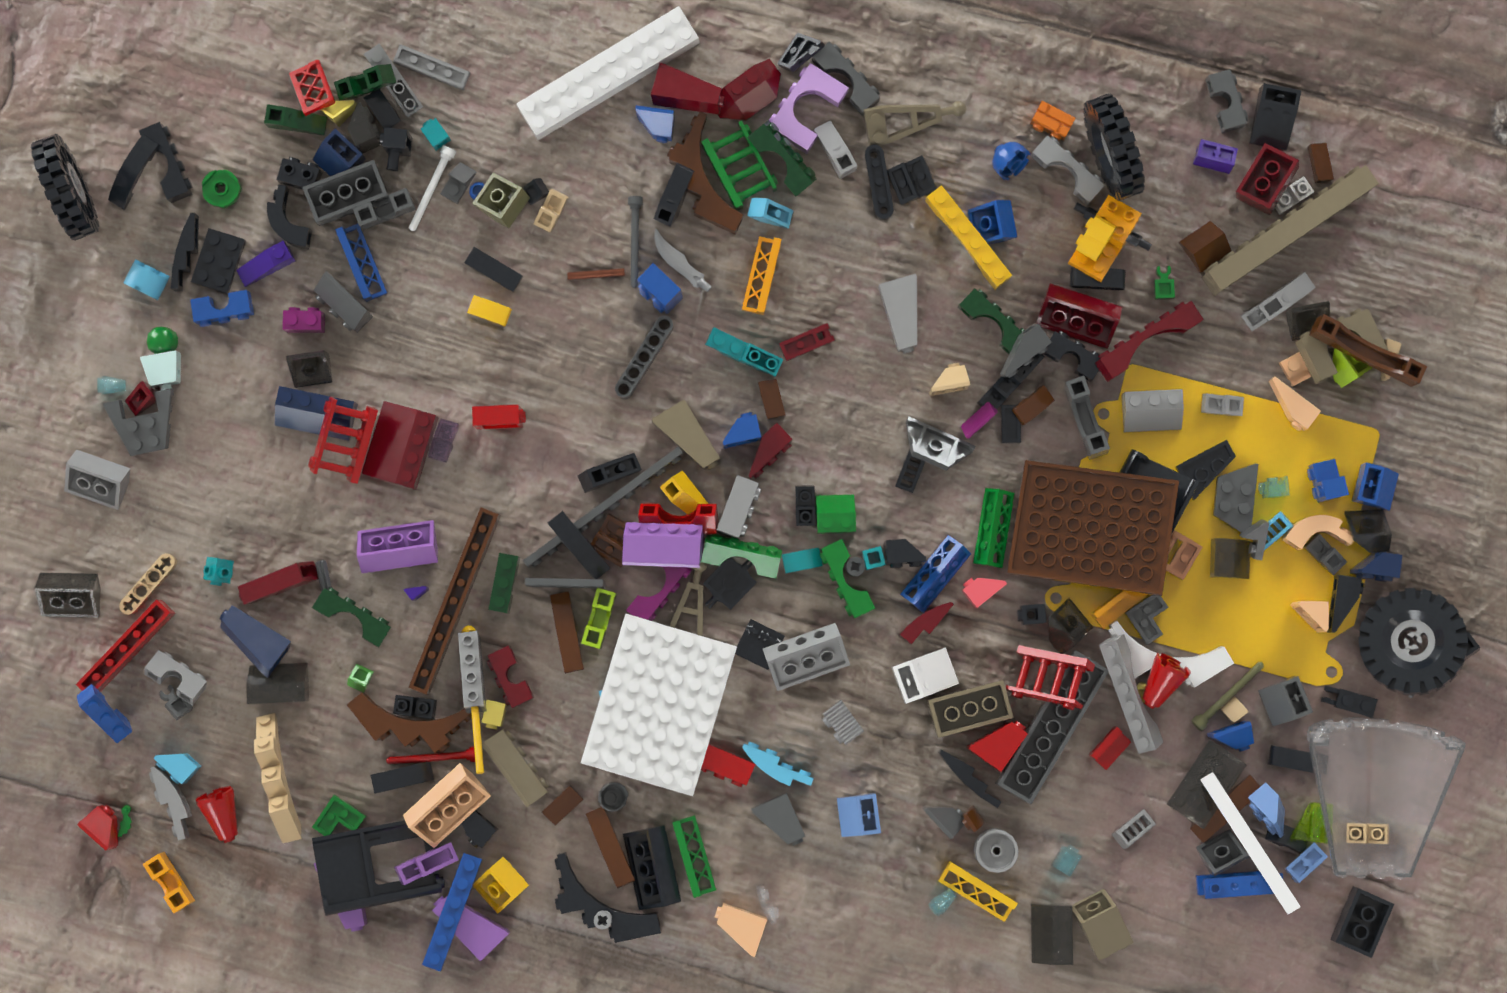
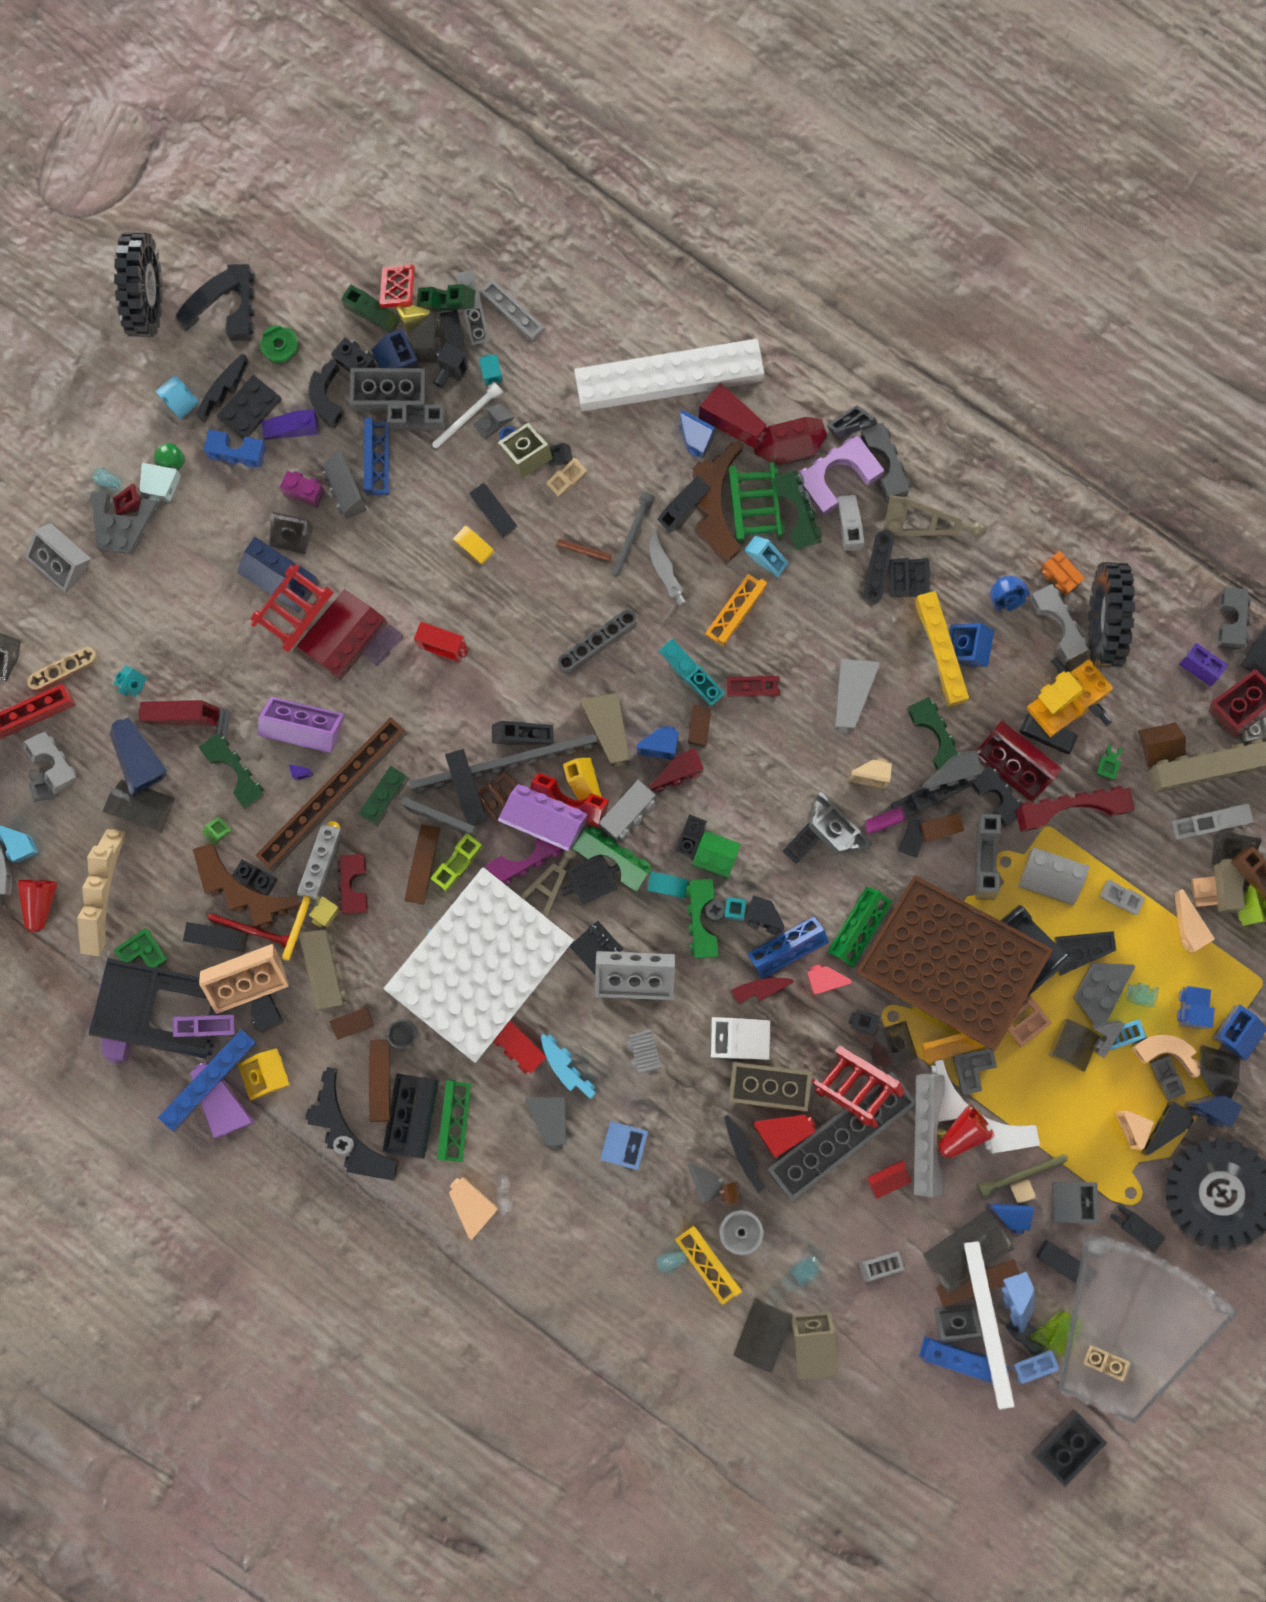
camera: 25 degrees right, 5 degrees down
blue brick [637,263,683,314] -> none

